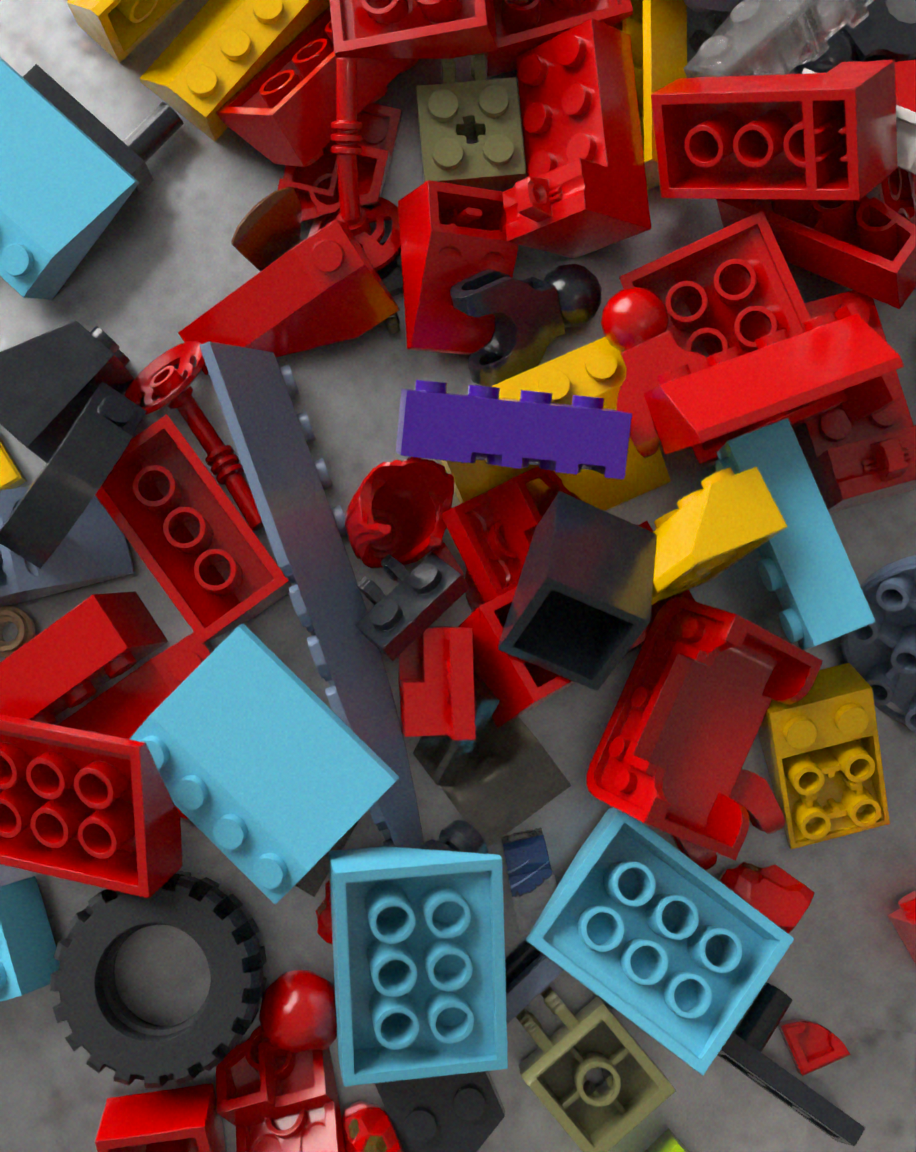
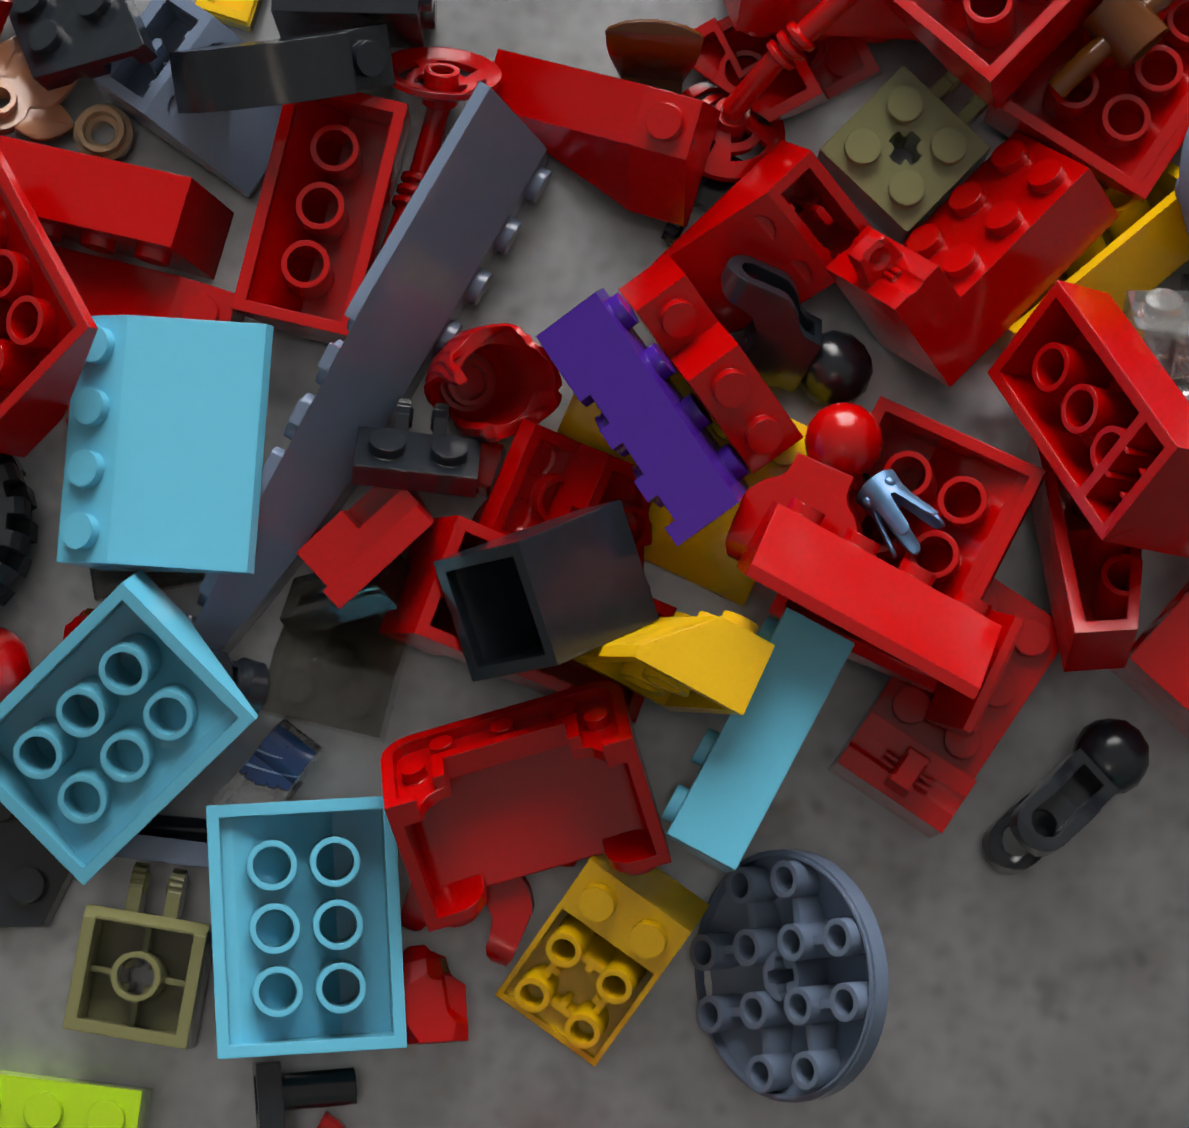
camera: 55 degrees right, 0 degrees up
none -> red arch [618,254,804,474]
none -> flat silver piece [856,469,945,559]

